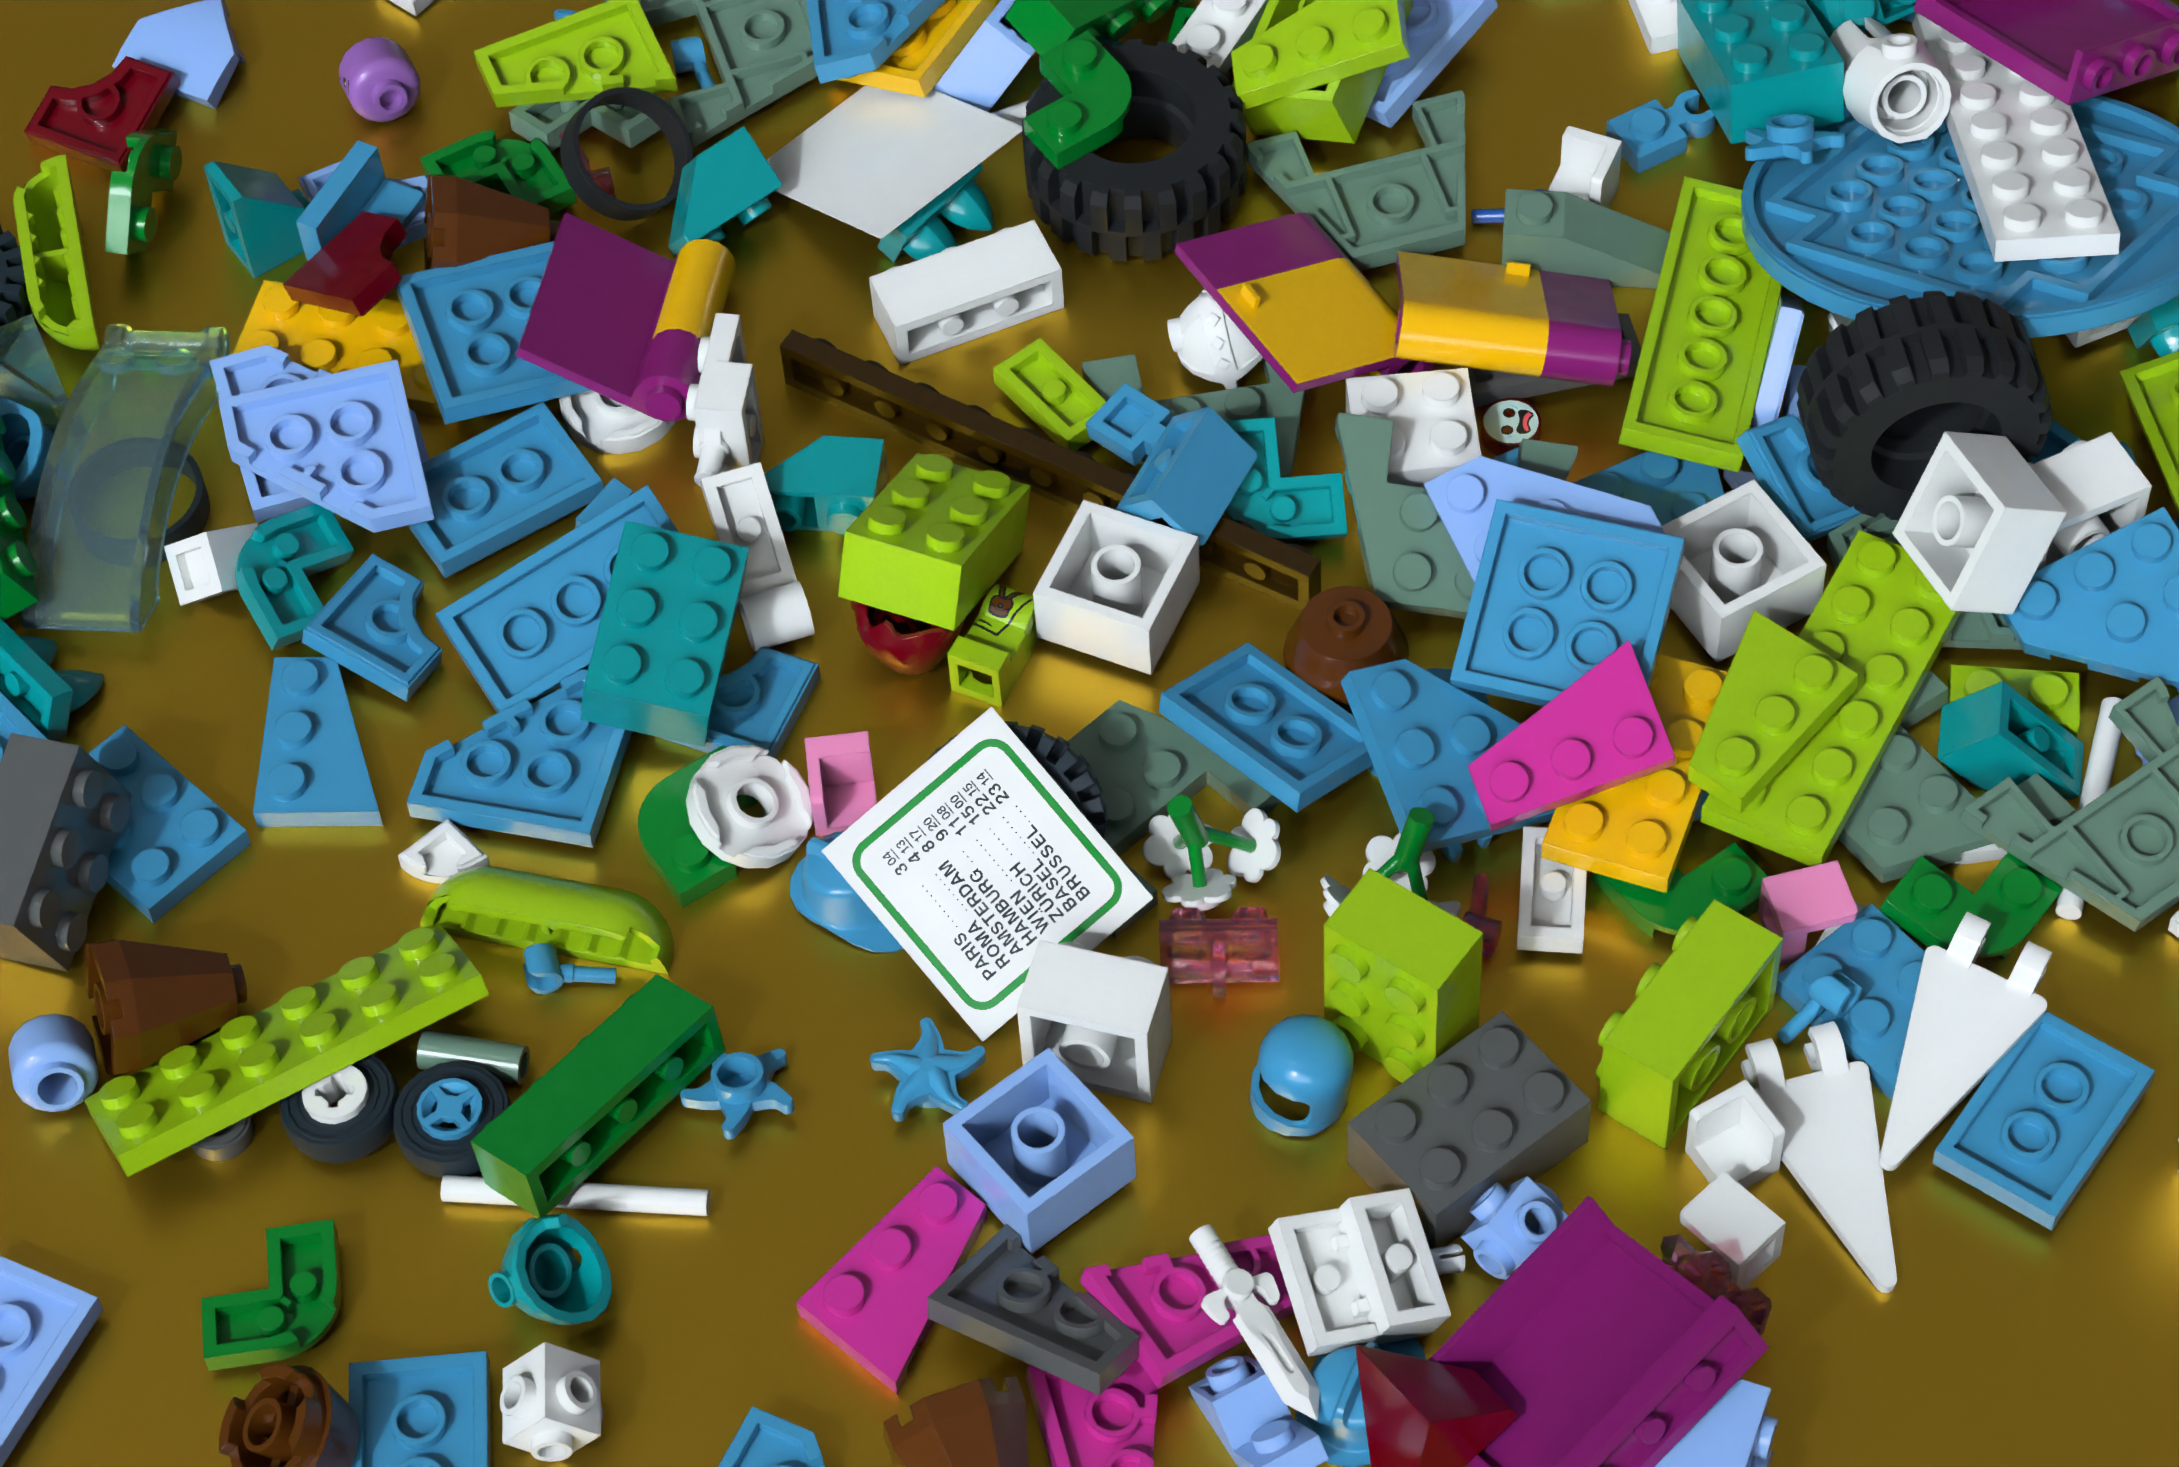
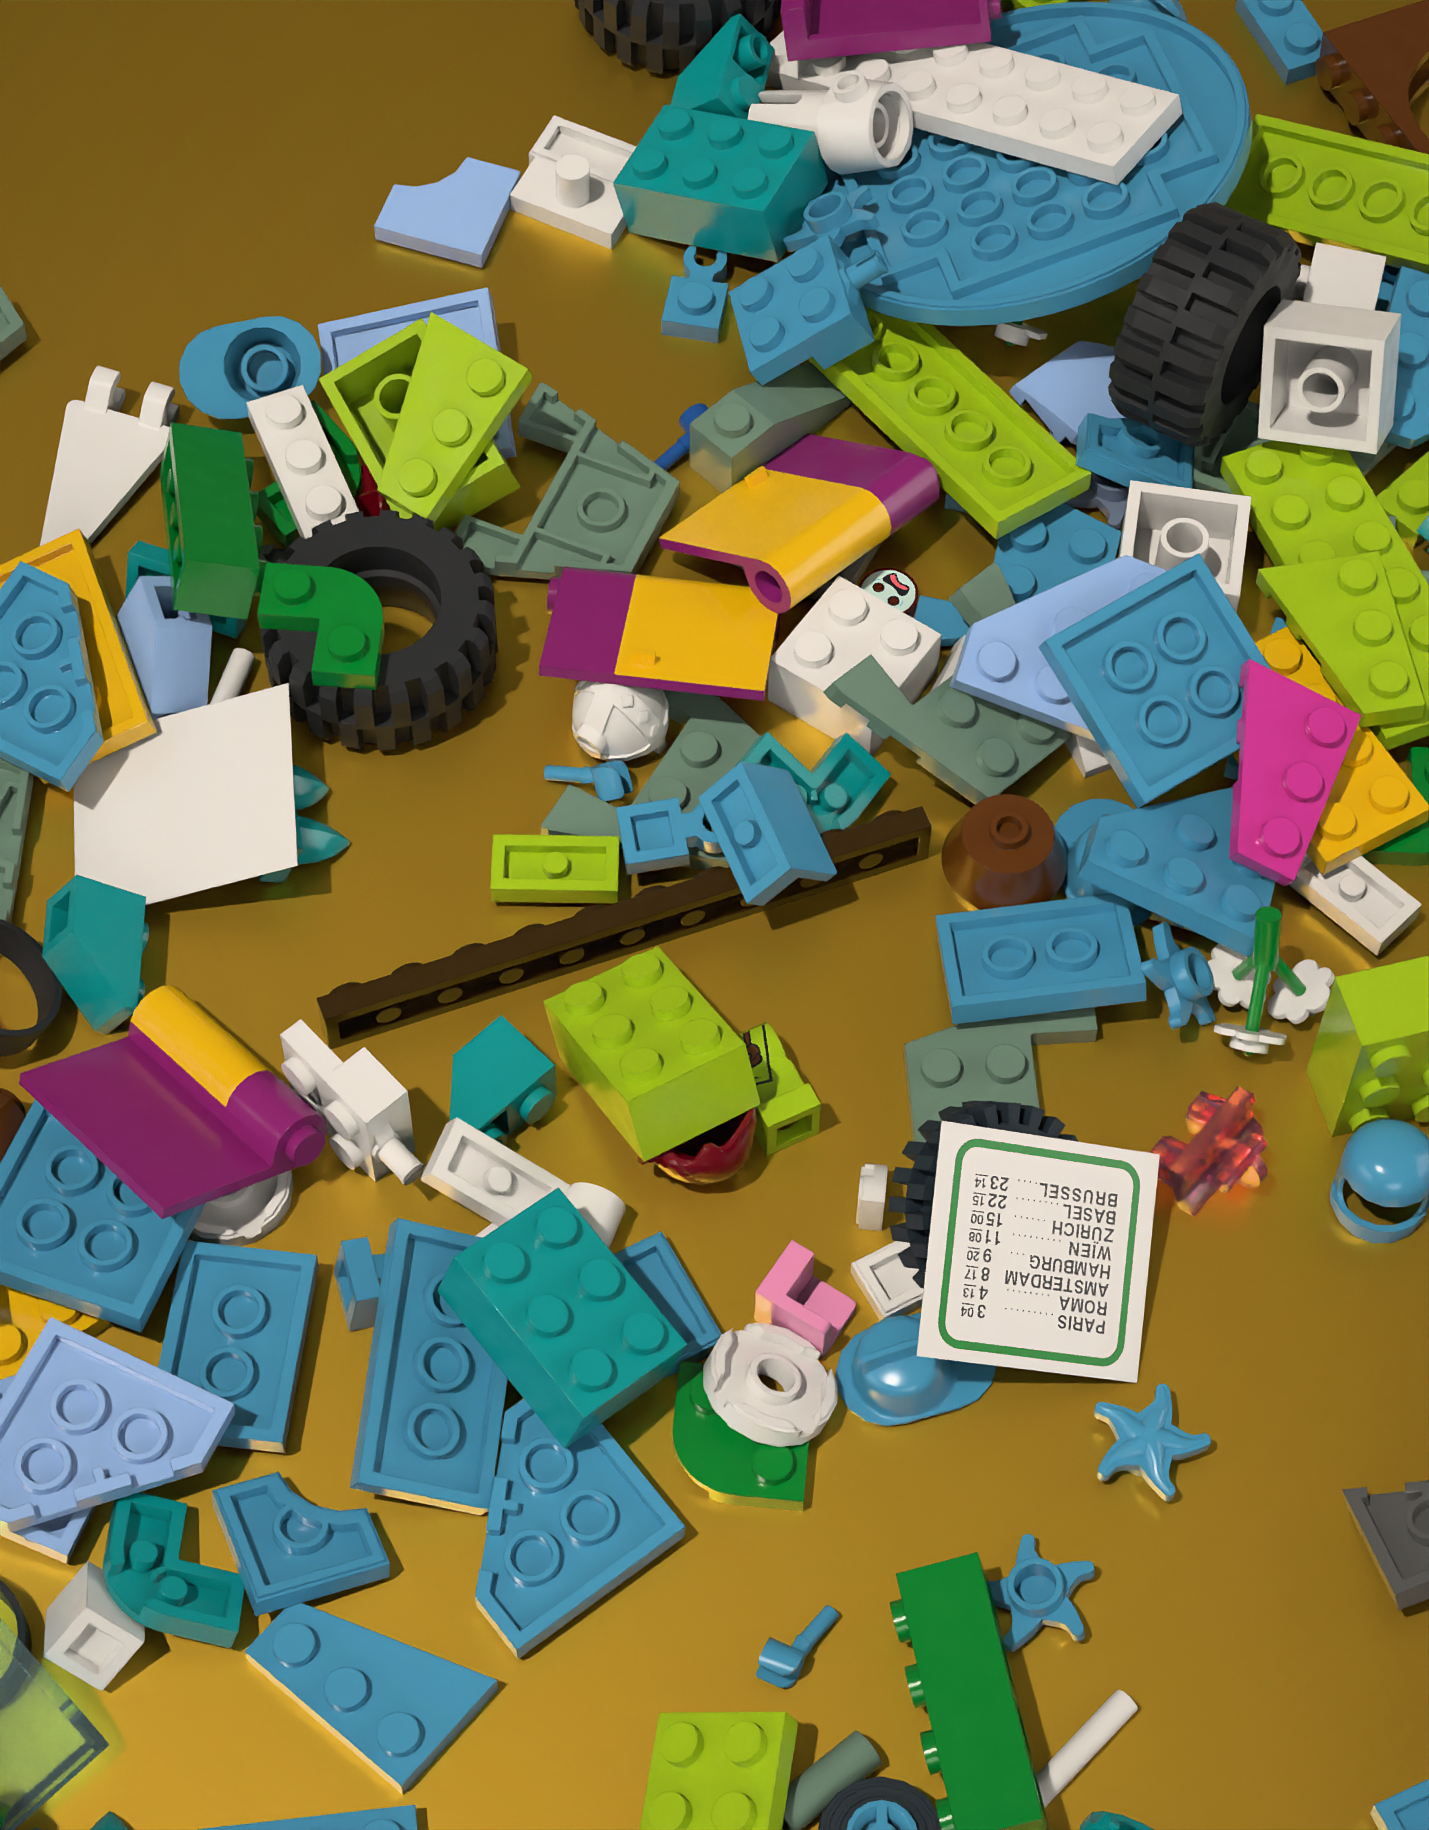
camera: 55 degrees left, 5 degrees up
white tile [398,818,490,884] -> none
lime brick [420,866,674,974] -> none
dark pink wing [796,1166,988,1395] -> none
white brick [869,220,1064,365] -> none
light blue brick [942,1047,1137,1254] -> none
white brick [1017,939,1172,1103] -> none
white brick [1033,500,1200,675] -> none
white plant [1142,795,1281,911] -> none
clear pink hand [1463,873,1502,958] -> none
white panel [1548,126,1622,208] -> none
light blue tile [1751,294,1805,427] -> none
none -> dark azure hand [544,760,633,801]
none -> dark azure plate [729,233,889,386]
none -> dark azure animal [1141,922,1215,1029]

